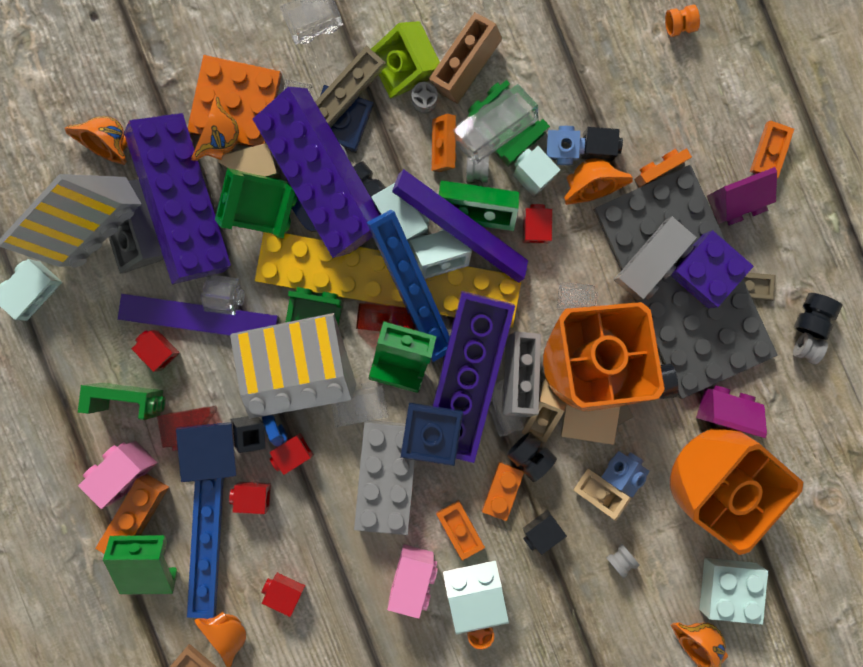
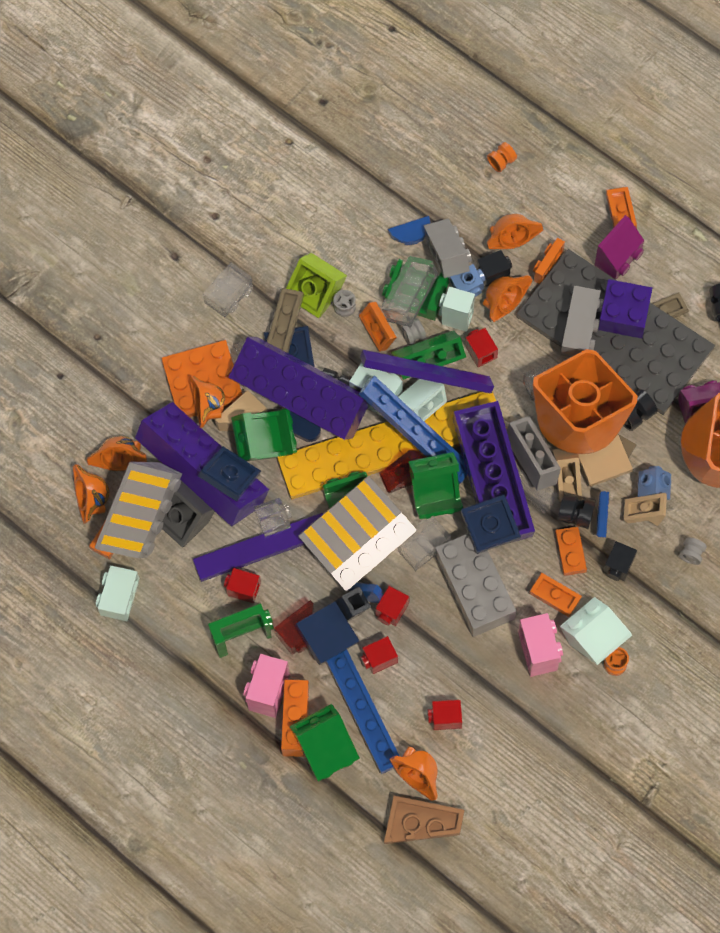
camera: 25 degrees left, 20 degrees down
medium nougat brick [429,12,502,104] -> none
none -> orange hat [73,464,110,524]
none -> dark blue tile [198,446,261,501]
none -> blue tile [388,216,430,245]
none -> light grey brick [424,218,472,278]
none -> orange hat [487,214,544,249]
none -> blue tile [597,491,609,538]

